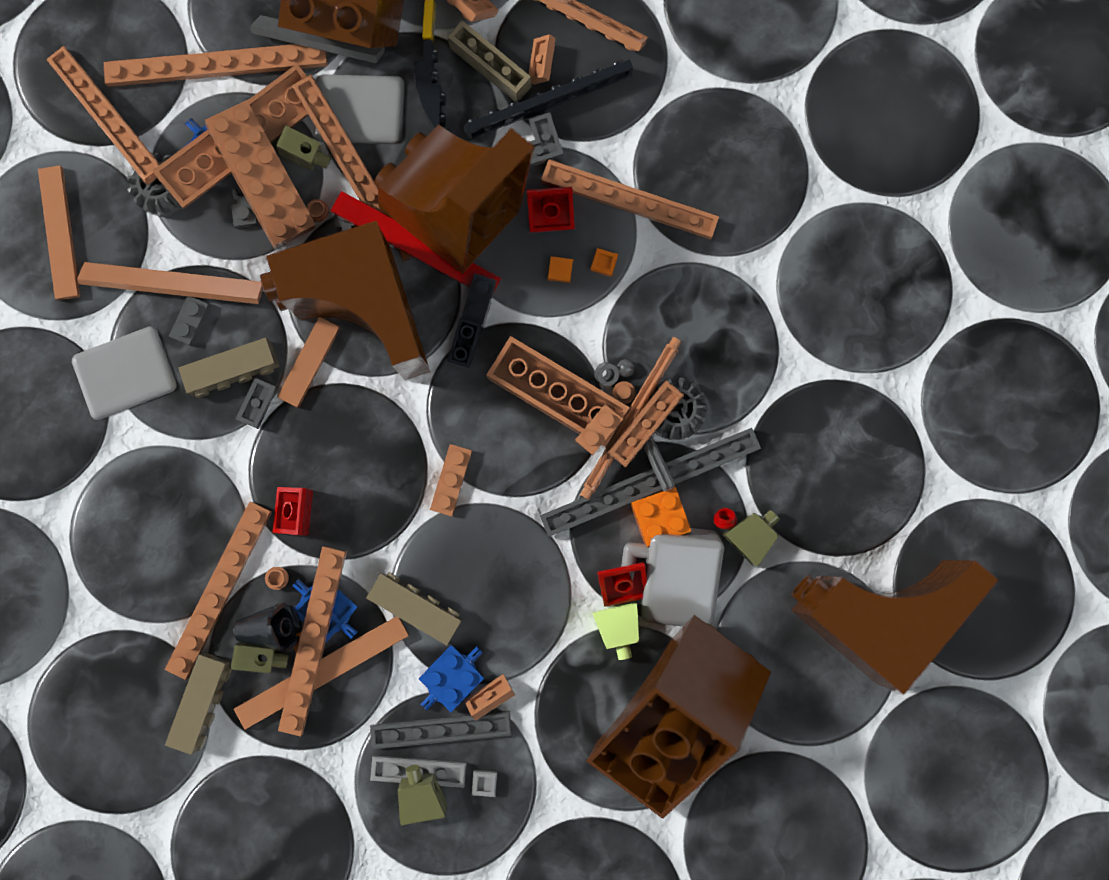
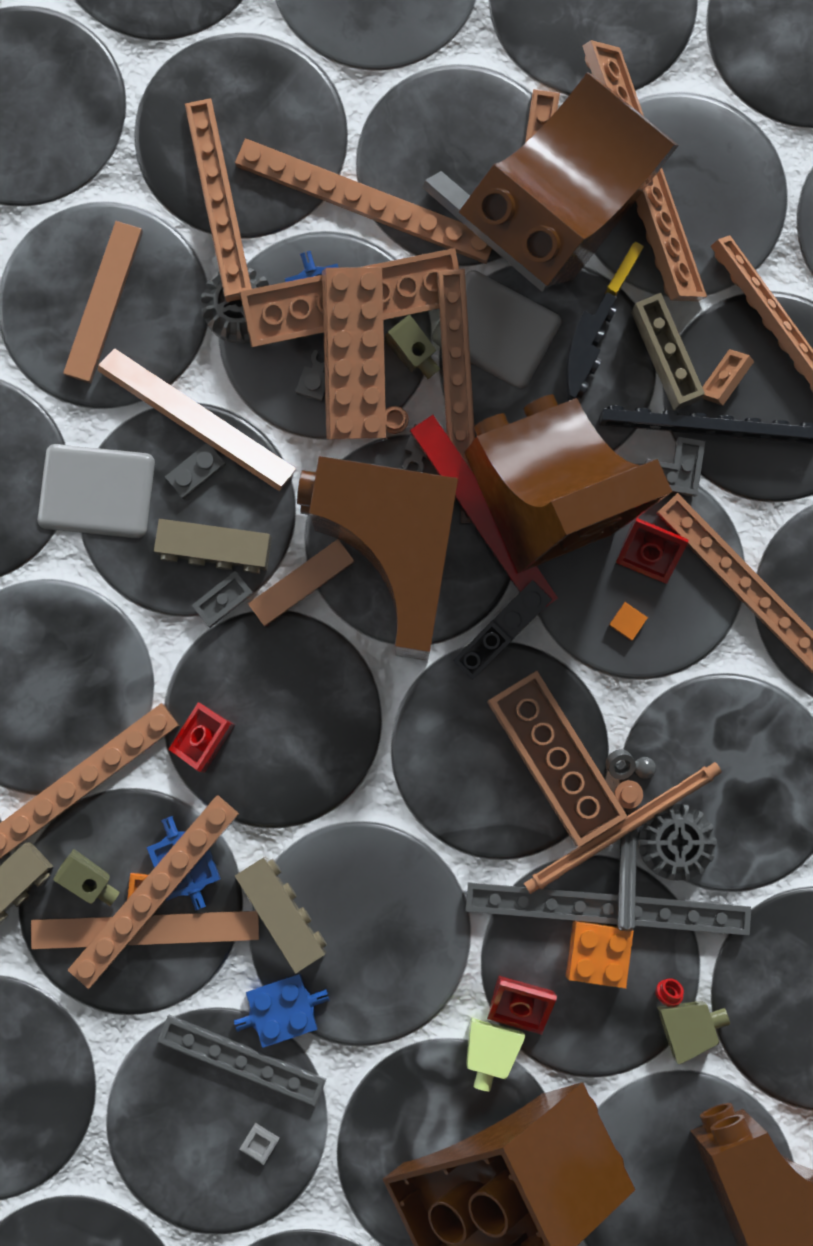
camera: 25 degrees right, 0 degrees up
black cone [233,603,301,651] -> none
nougat plate [265,567,289,590] -> none
light grey tile [370,755,466,788] -> none
olive torso [398,764,448,825] -> none
nougat plate [430,444,472,517] -> none
nougat plate [464,674,515,721] -> none
nougat plate [575,404,623,456] -> none
orange tile [590,248,618,277] -> none
nougat tile [607,380,684,467] -> none
light grey piece [621,528,724,626] -> none

